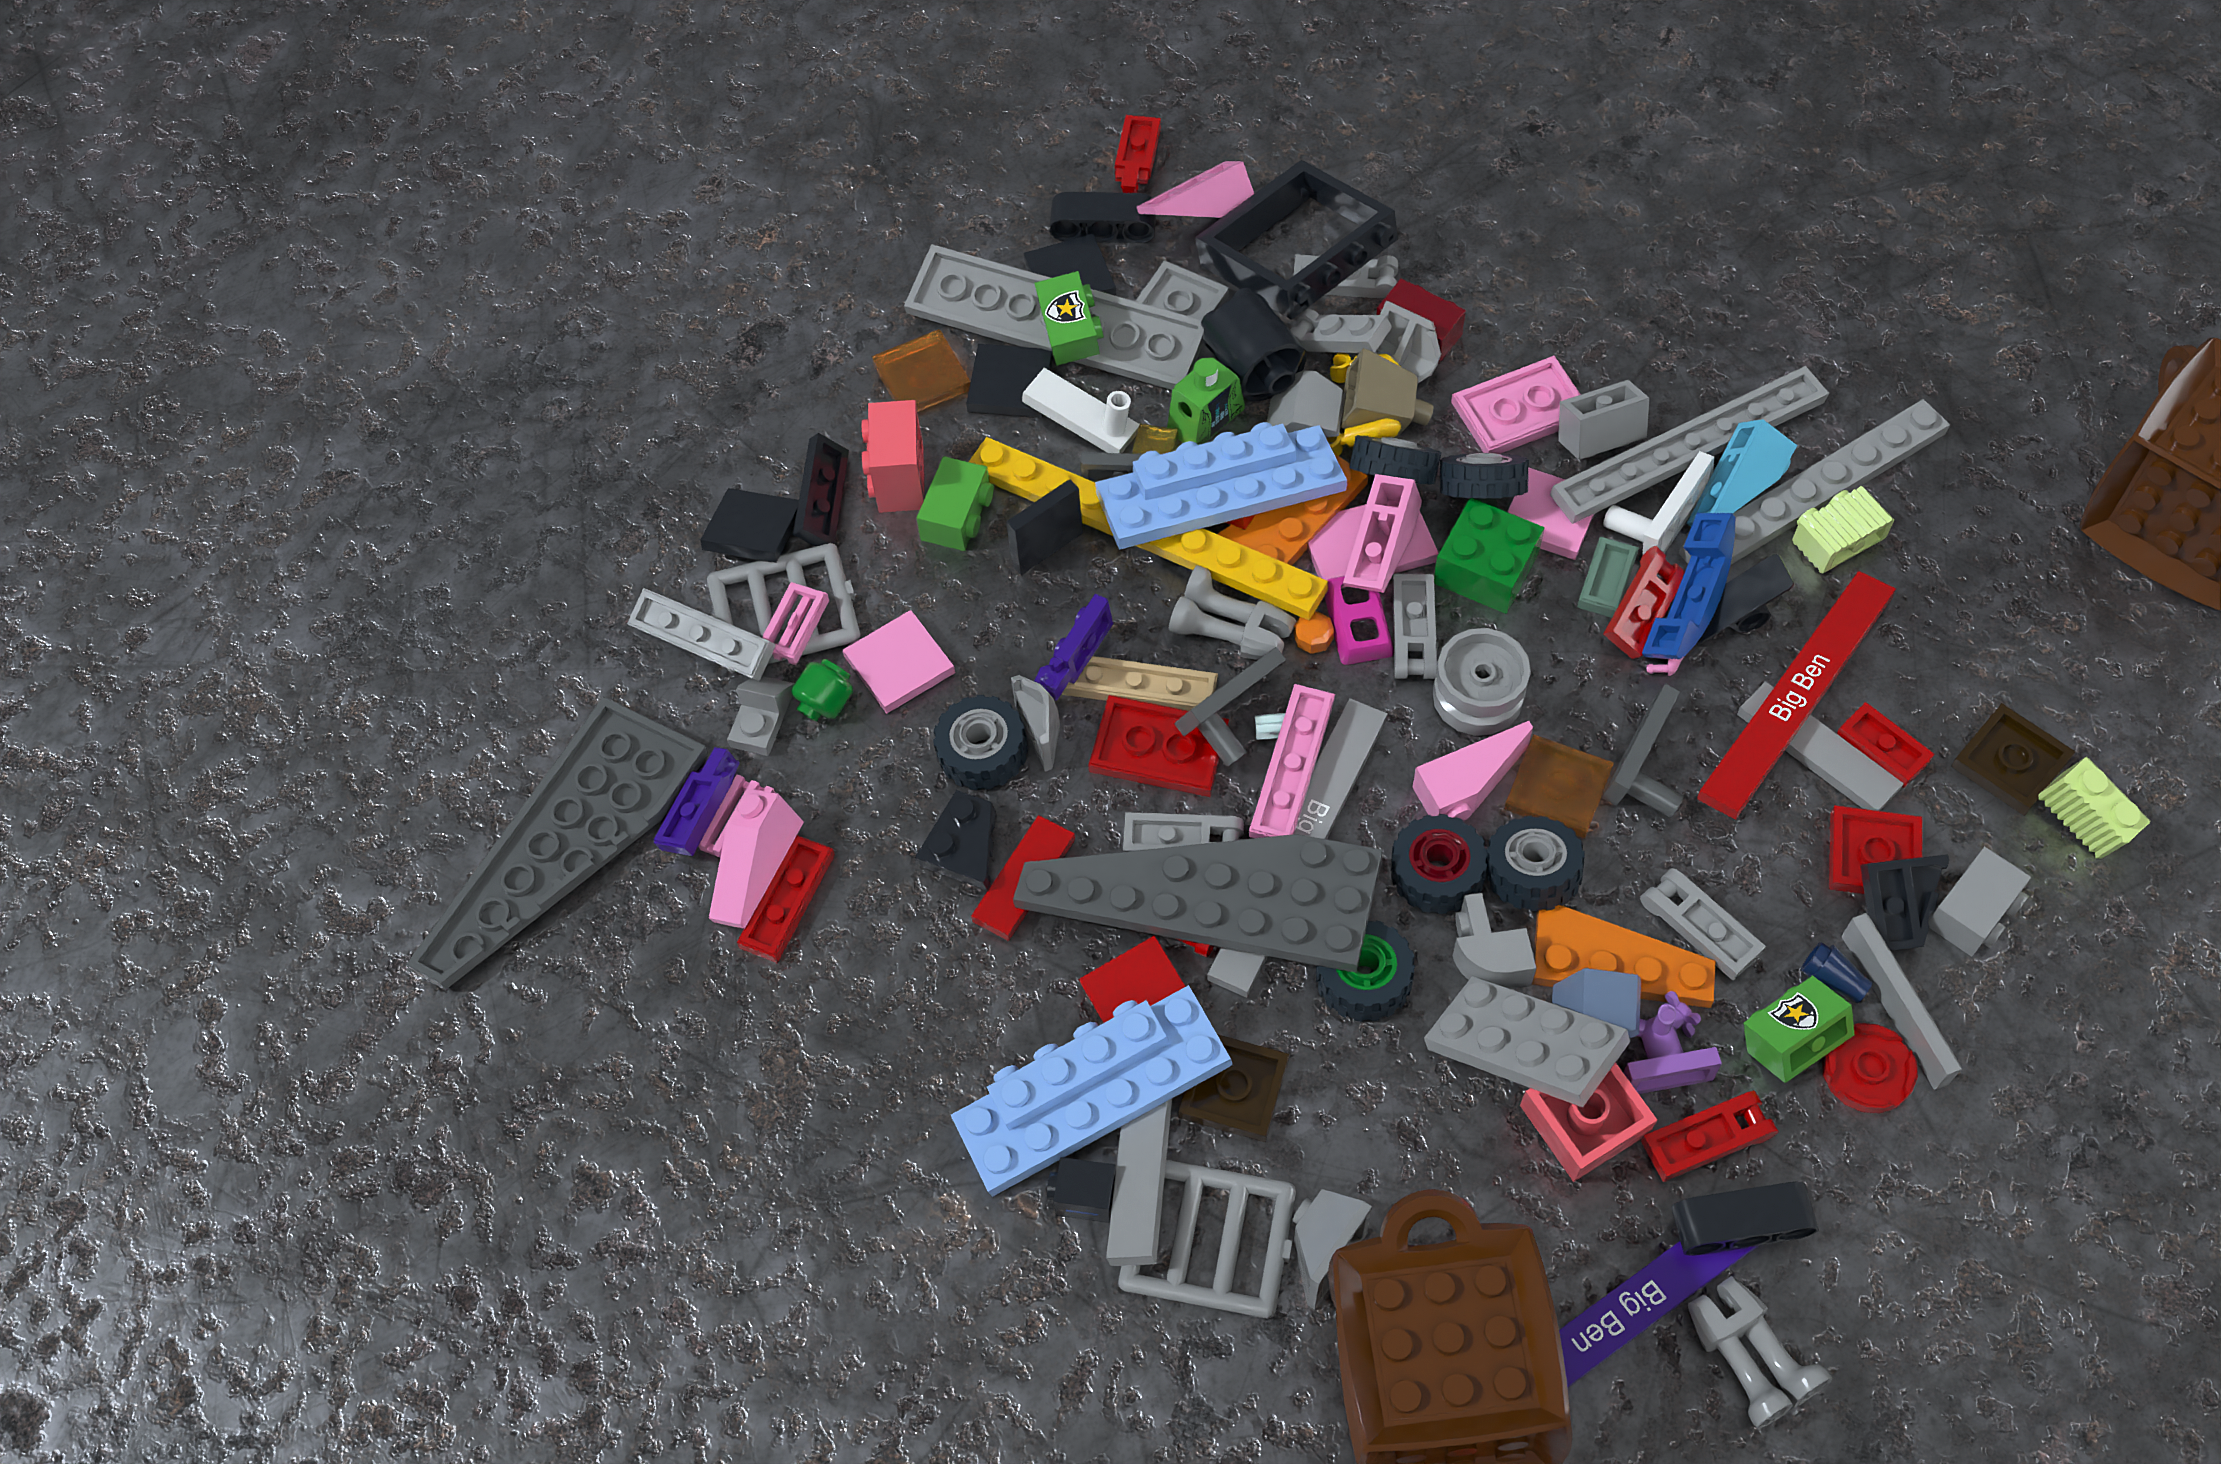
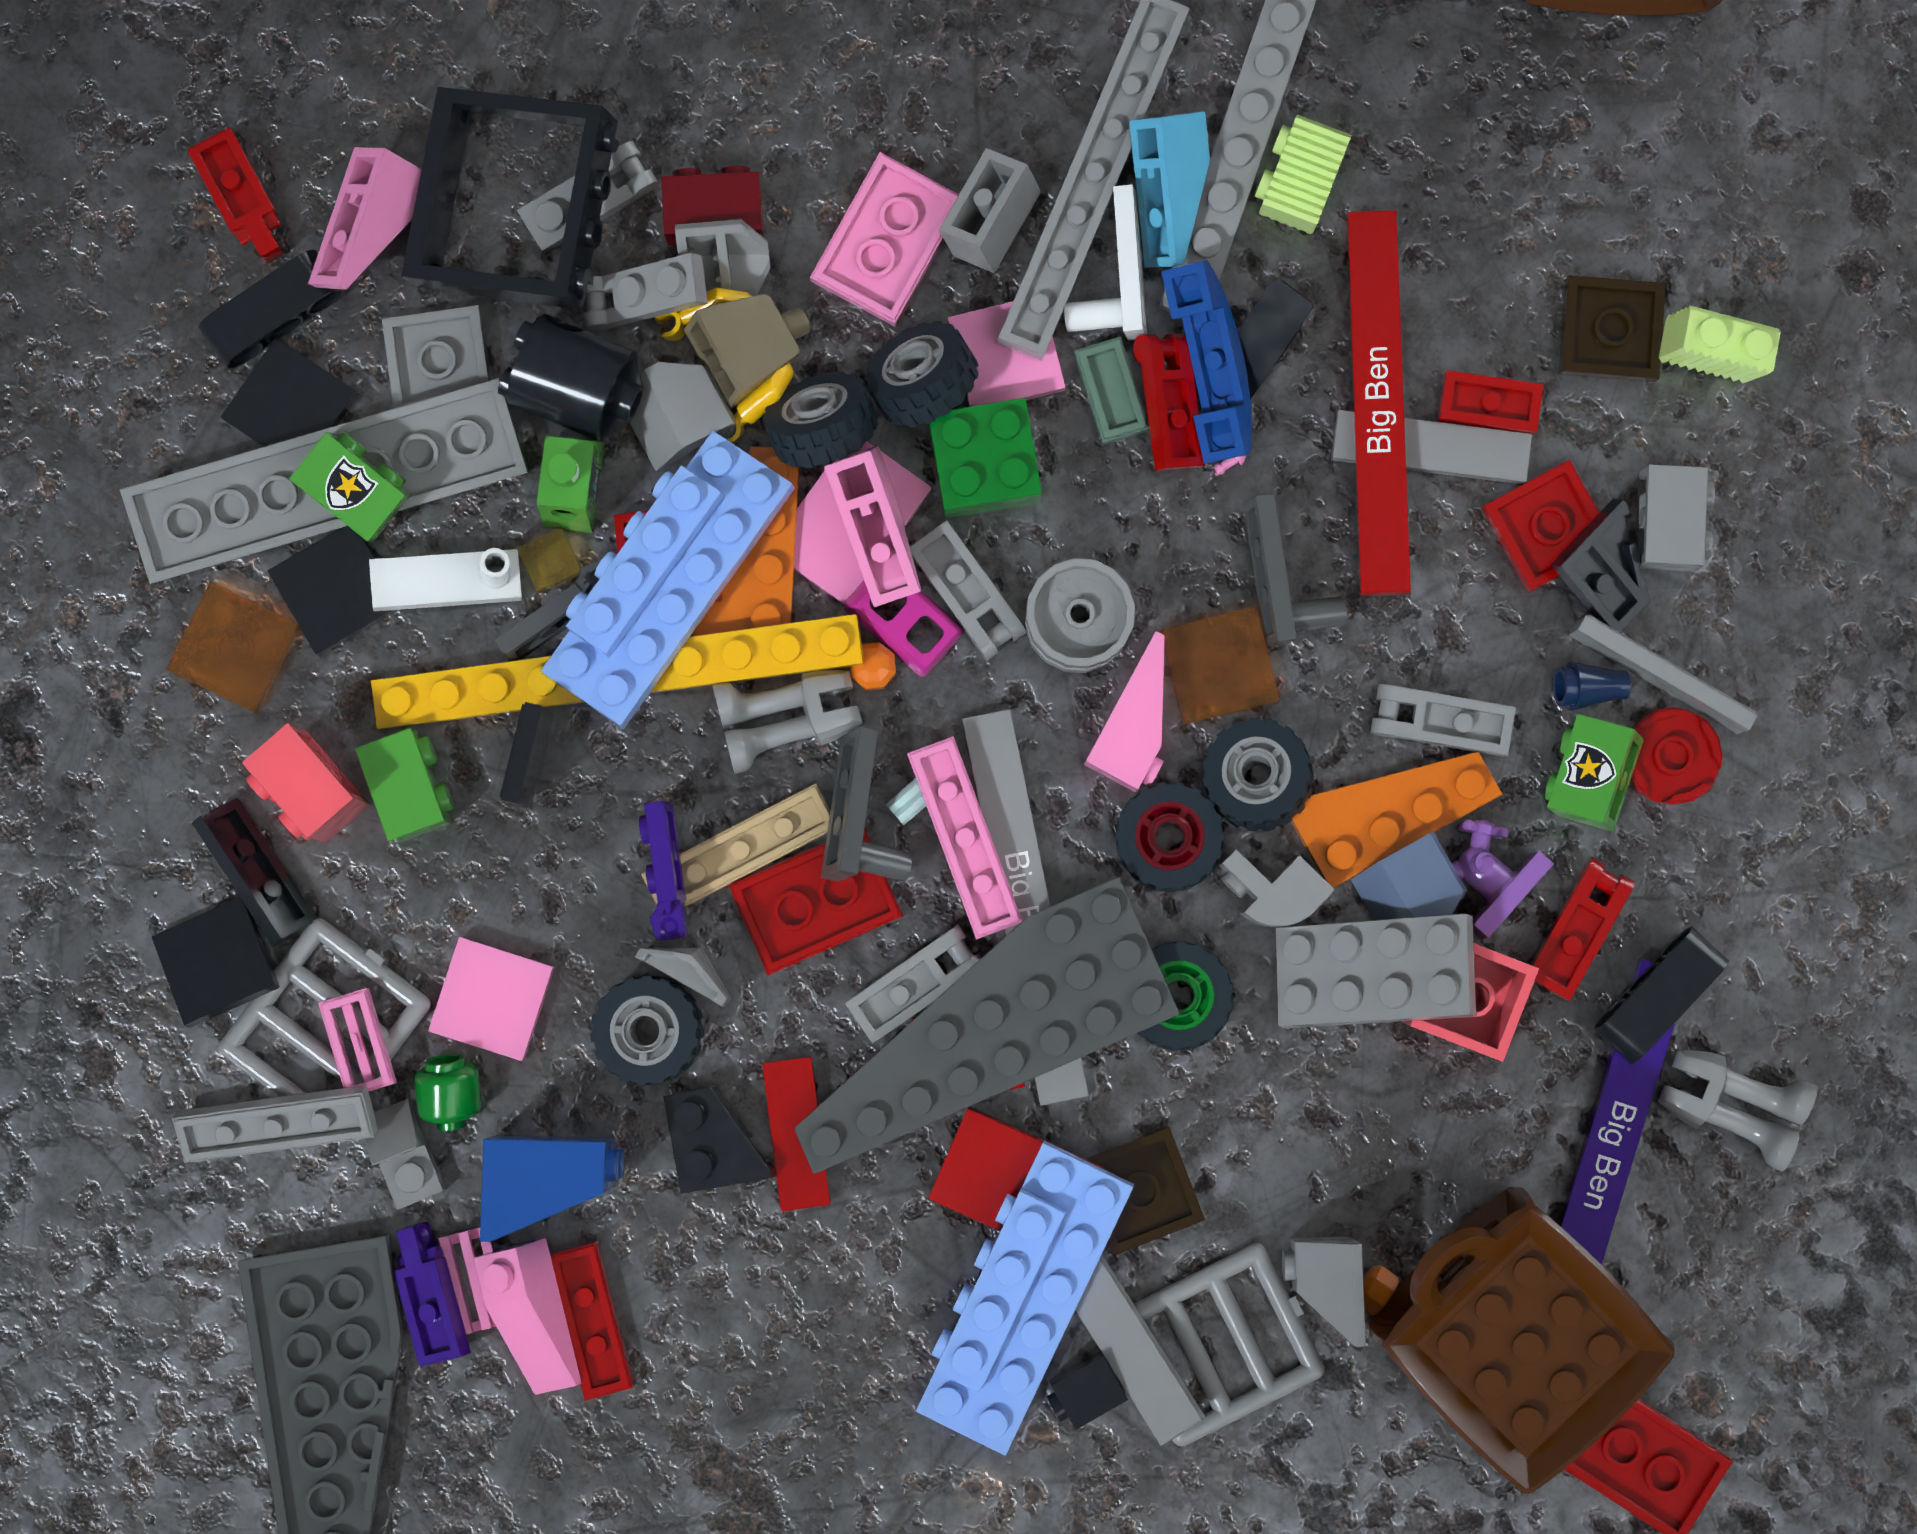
camera: 45 degrees left, 25 degrees up
none -> blue slope [480,1135,624,1242]

